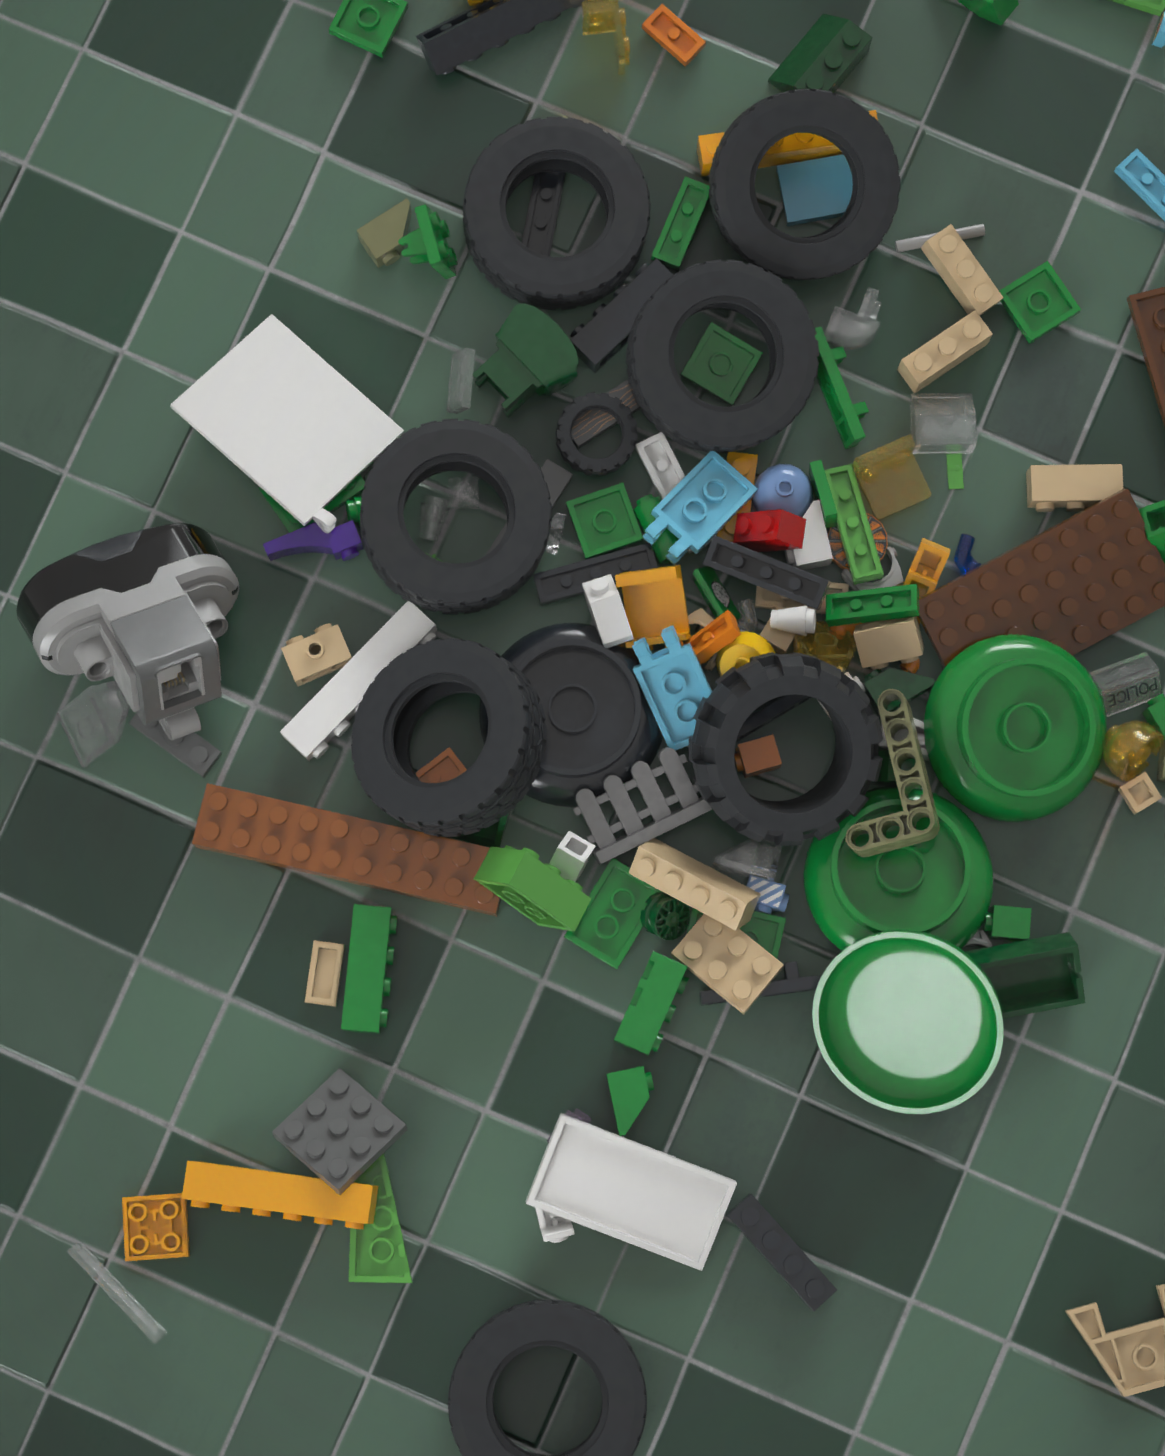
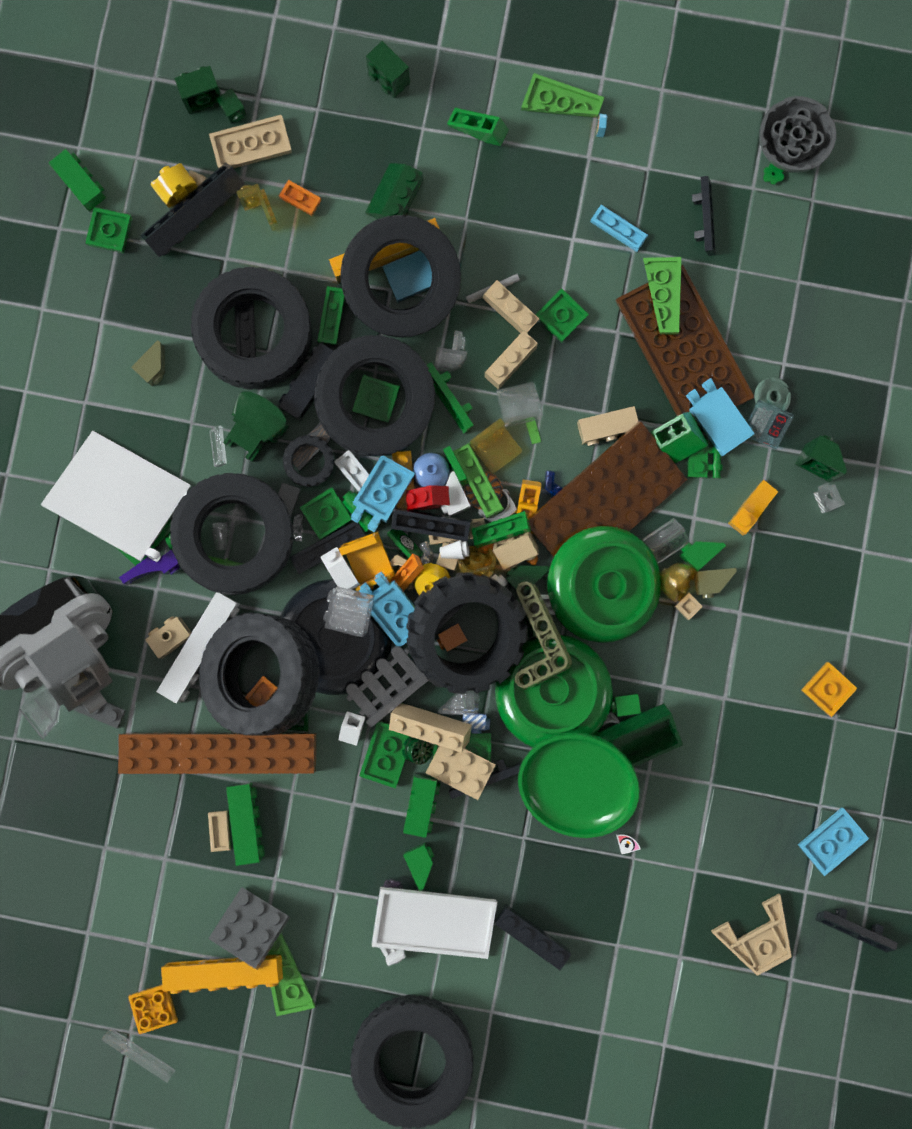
camera: 10 degrees left, 5 degrees up
green plate [398,204,458,279] -> none
bright green brick [474,845,591,931] -> none
none -> clear brick [323,586,374,637]
none -> white tile [616,834,640,854]

